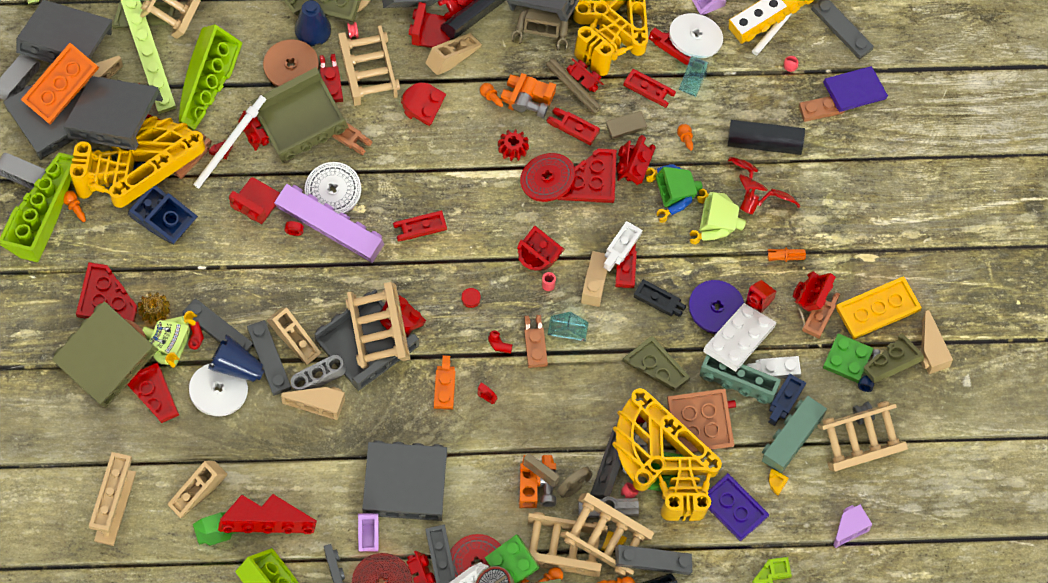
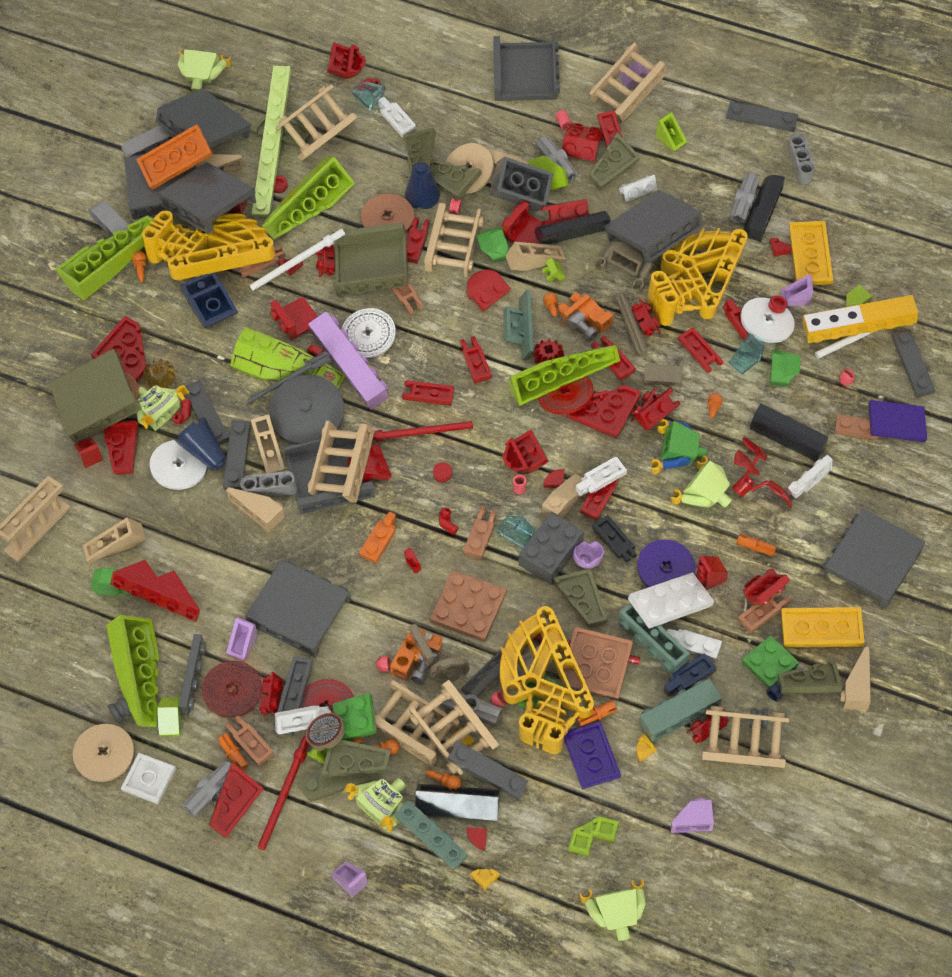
camera: 30 degrees right, 5 degrees down
none -> red slope [74,437,103,468]
none -> lime wedge [230,327,346,390]
none -> dark grey piece [247,351,331,404]
none -> dark grey dish [269,374,345,444]
none -> red tile [274,176,288,193]
none -> red bar [372,421,473,442]
none -> coral hinge [376,656,391,672]
none -> nougat plate [430,570,507,642]
none -> red hinge [460,336,492,384]
none -> bright green slope [476,226,509,263]
none -> sand green bracket [503,290,535,360]
none -> lime wedge [507,345,620,406]
none -> dark grey brick [519,512,584,585]
none -> lime tile [542,257,566,282]
none -> red tile [544,469,565,488]
none -> lavender hair [572,541,604,569]
none -> orange axle [577,700,617,727]
none -> red hinge [686,709,729,743]
none -> red tile [768,295,788,313]
none -> bright green slope [770,350,801,386]
none -> white hinge [788,455,833,498]
none -> dark grey panel [822,509,925,610]

